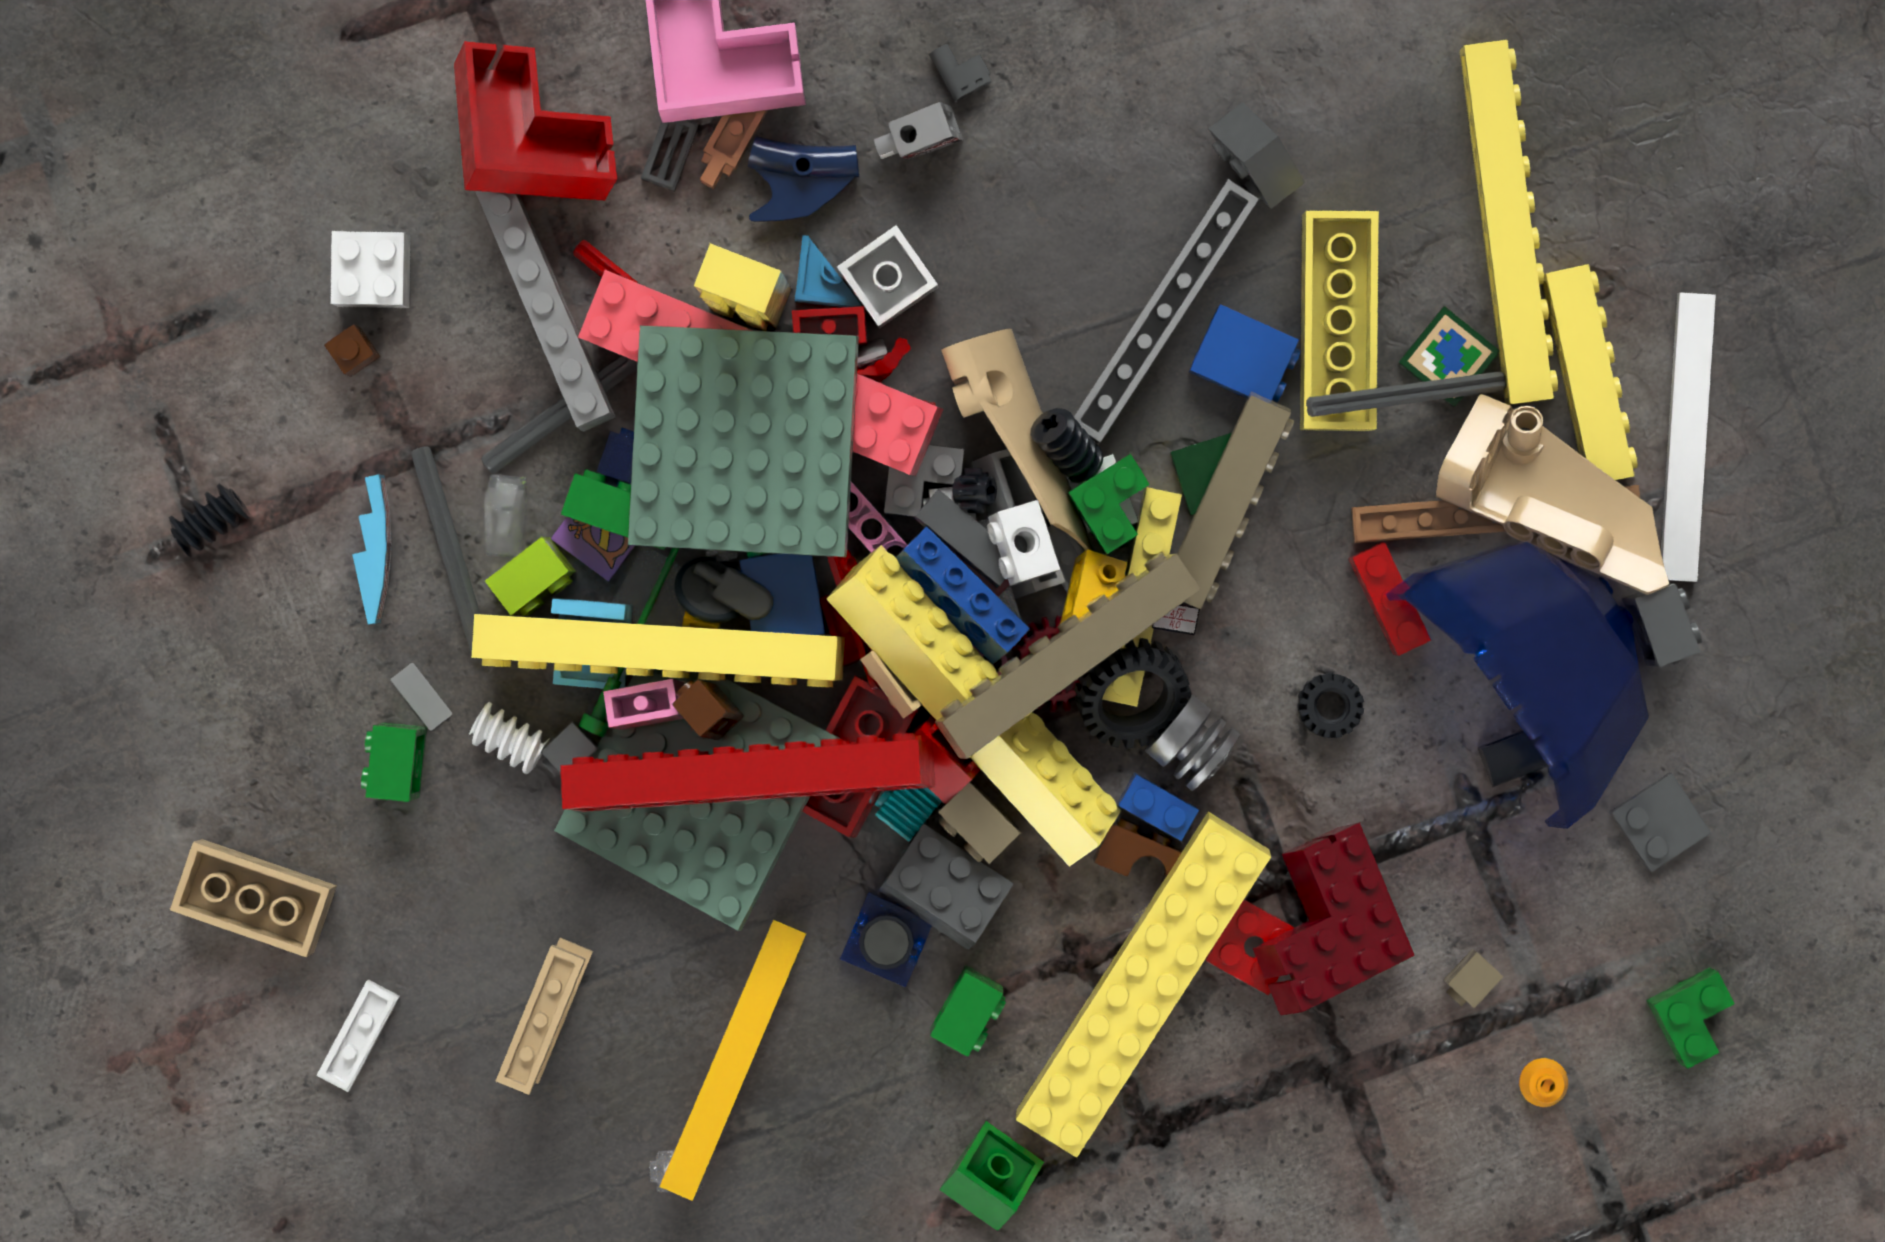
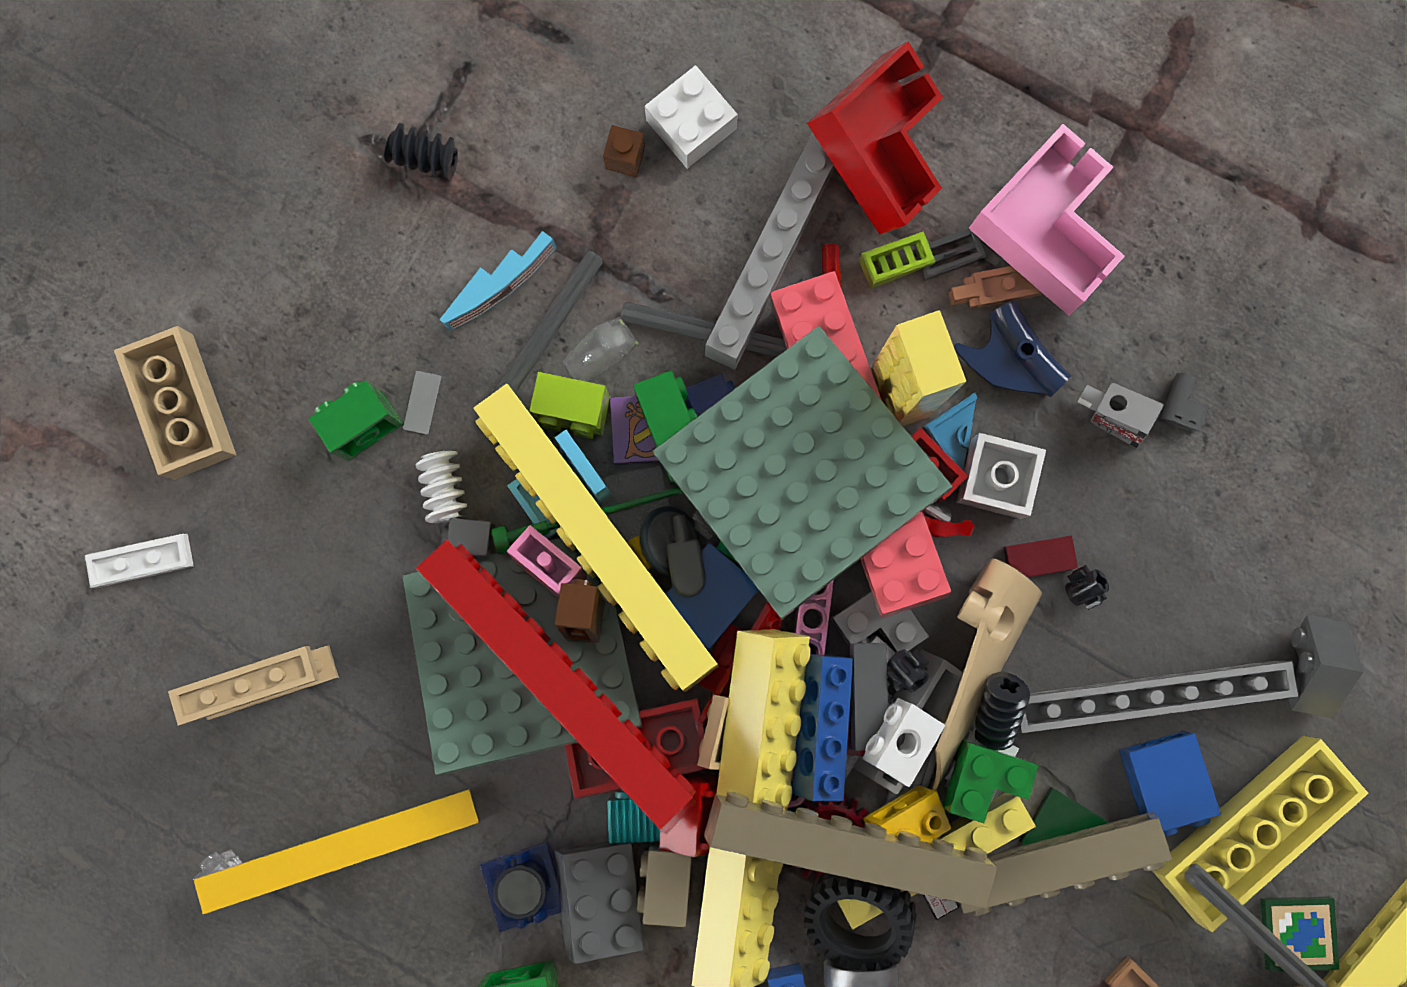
camera: 55 degrees right, 5 degrees down
none -> lime slope [859,231,936,289]
none -> dark red tile [1003,535,1078,577]
none -> black gear [1065,565,1109,610]

